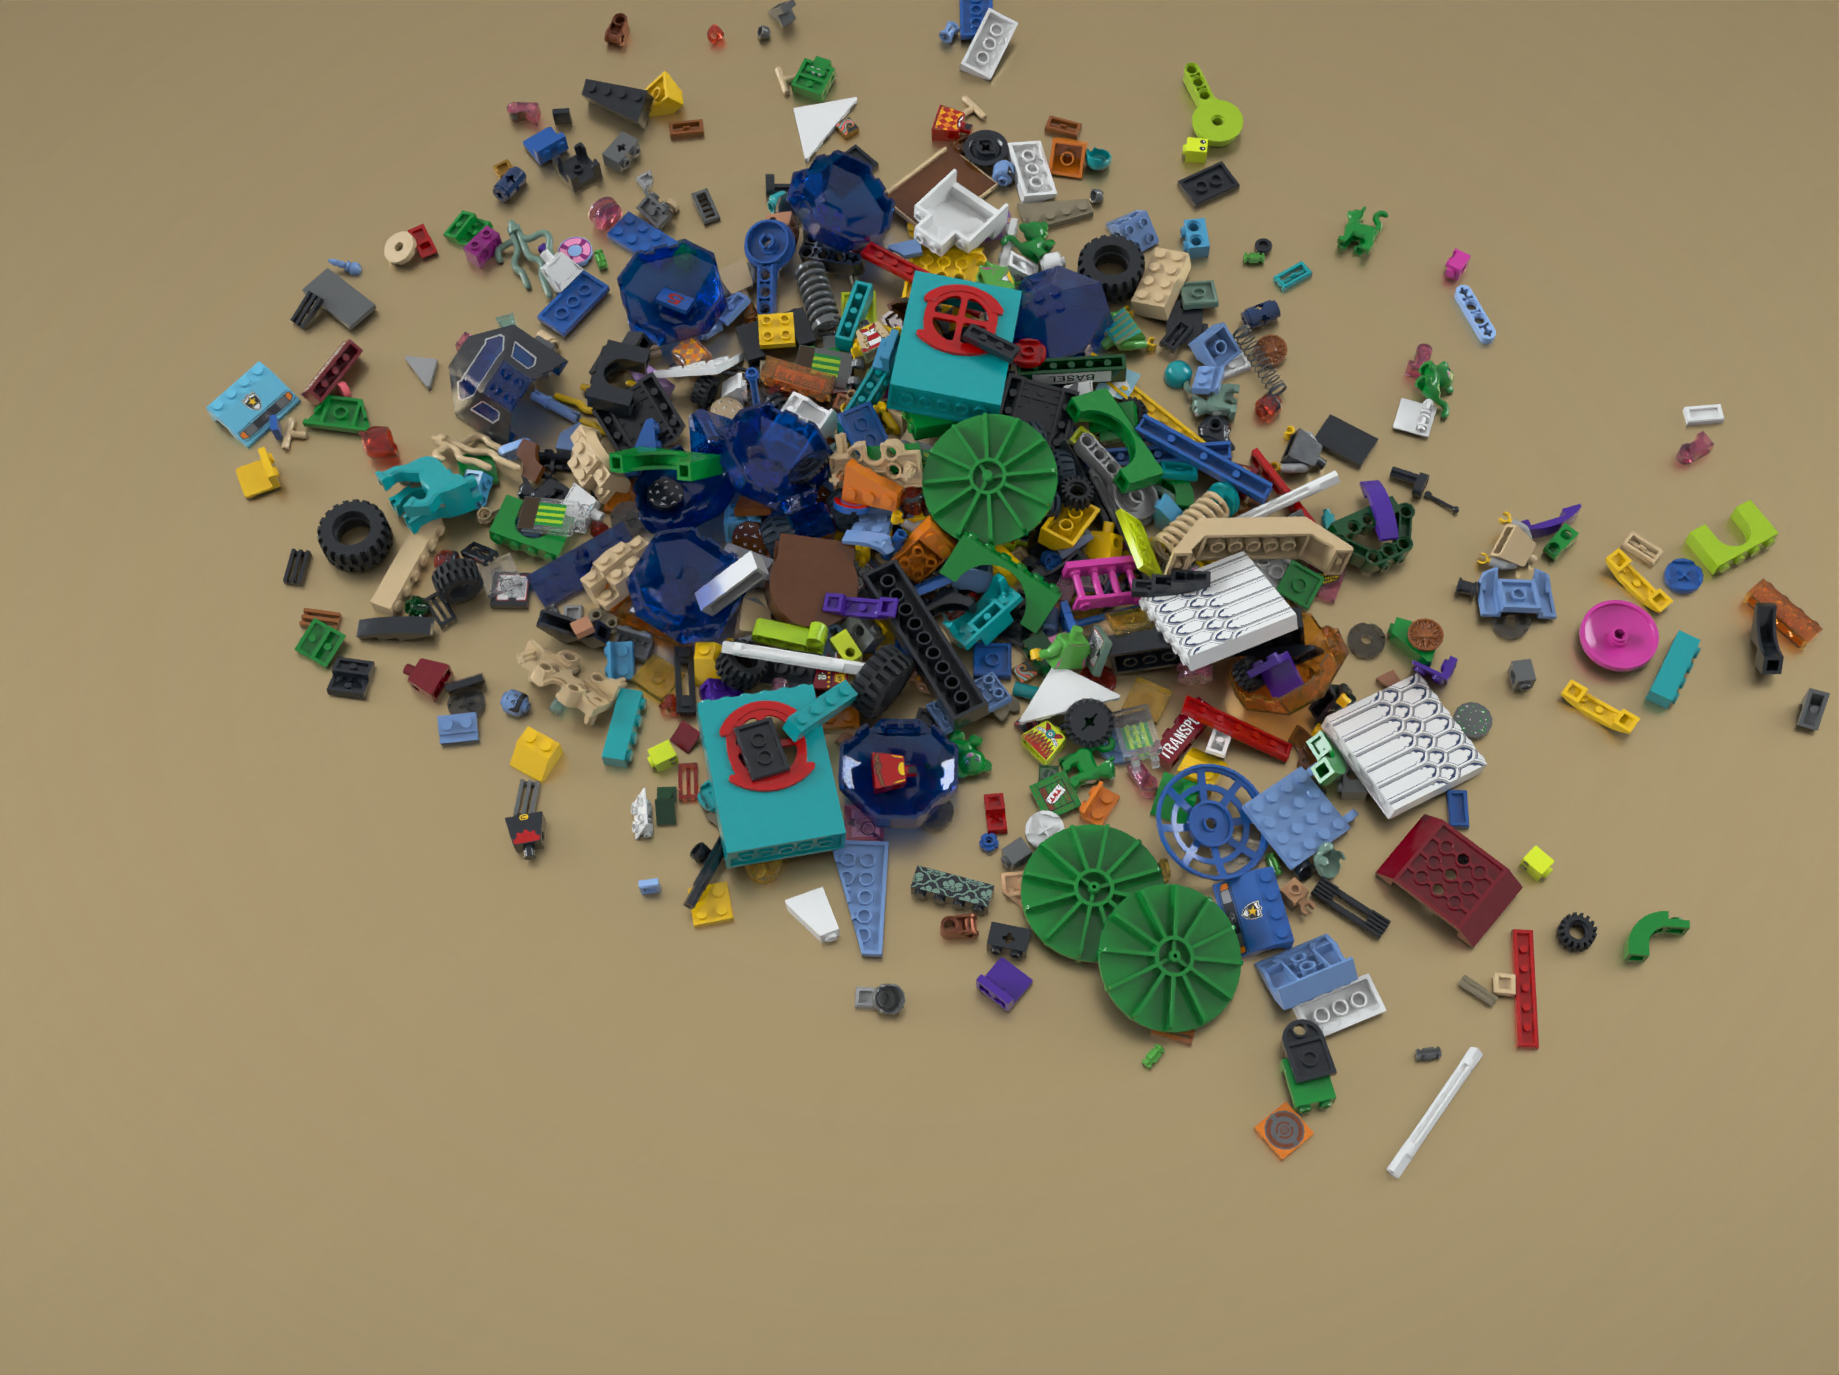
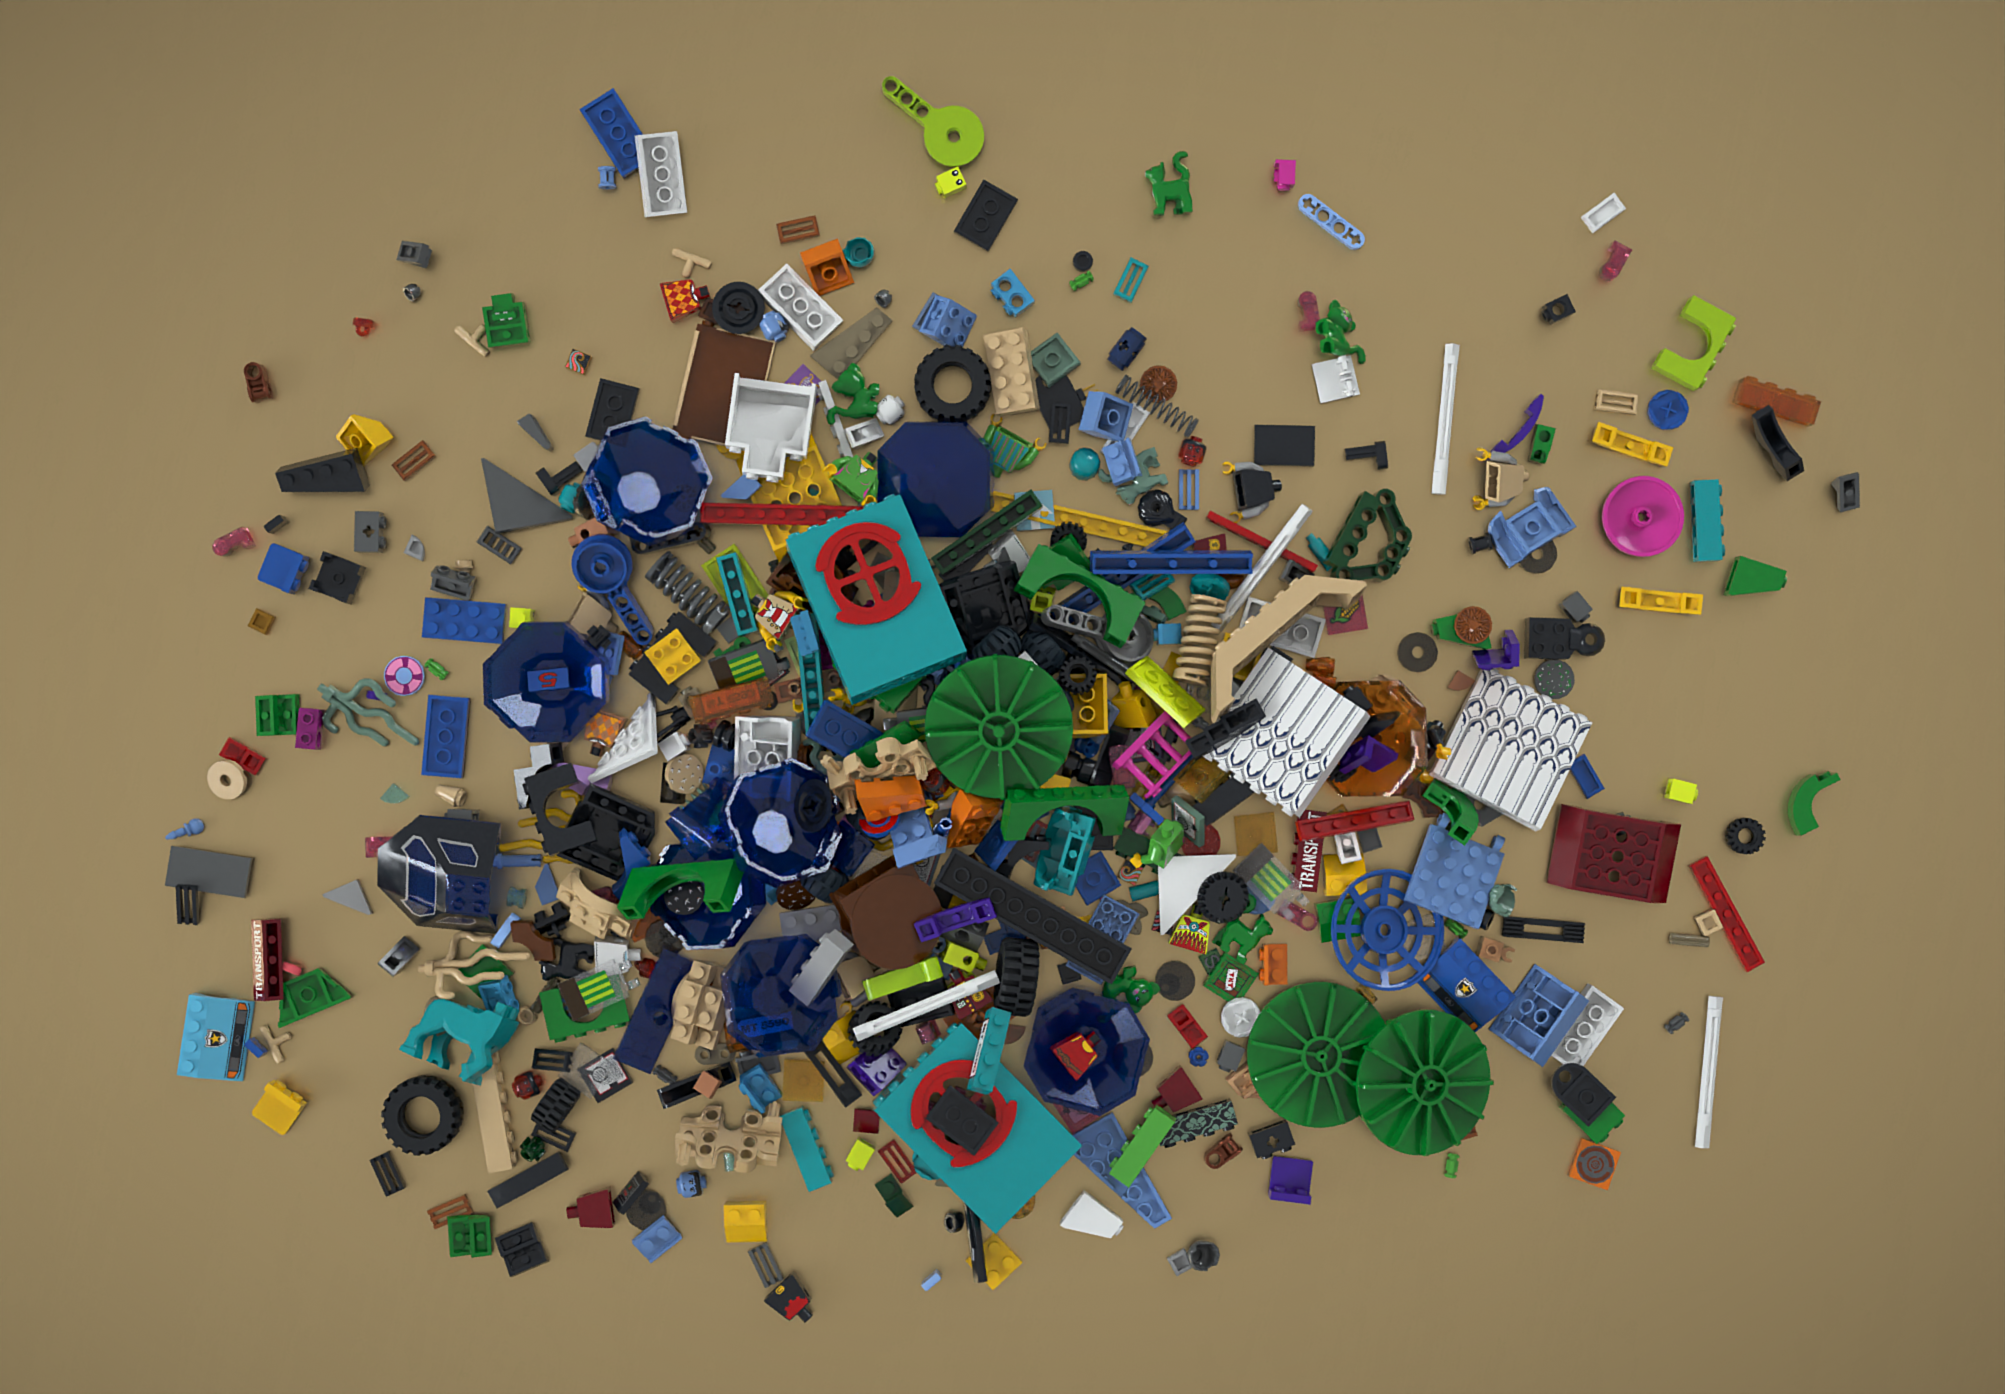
camera: 35 degrees left, 25 degrees up
clear red helmet [359,426,399,460] -> none
dark blue piece [492,166,527,202] -> none
white torso [540,249,583,293] -> none
light grey tile [563,605,584,620] -> none
clear pink head [588,197,622,230] -> none
white hinge [631,788,653,840] -> none
clear red tile [658,694,676,713] -> none
black tyre [691,375,720,408] -> none
white tile [793,97,857,162] -> none
black plate [962,323,1020,364] -> none
red tile [1012,338,1046,368] -> none
green tile [1275,559,1325,611] -> none
dark purple slope [1360,480,1399,542] -> none
black hinge [1424,491,1460,513] -> none
none -> dark grey slope [378,936,419,977]
none -> dark grey tile [481,458,573,534]
none -> clear light blue wheel [507,887,527,909]
none -> dark grey slope [517,414,554,452]
none -> black gear [587,625,612,650]
none -> bright green brick [1109,1105,1177,1188]
none -> dark red torso [1151,1065,1203,1113]
none -> clear smoke tile [1155,960,1195,1001]
none -> medium blue tile [1179,469,1199,510]
none -> dark grey piece [1357,828,1382,853]
none -> white piece [1432,343,1460,495]
none -> black brick [1524,617,1605,660]
none -> black brick [1541,294,1576,325]
none -> green slope [1723,556,1787,596]

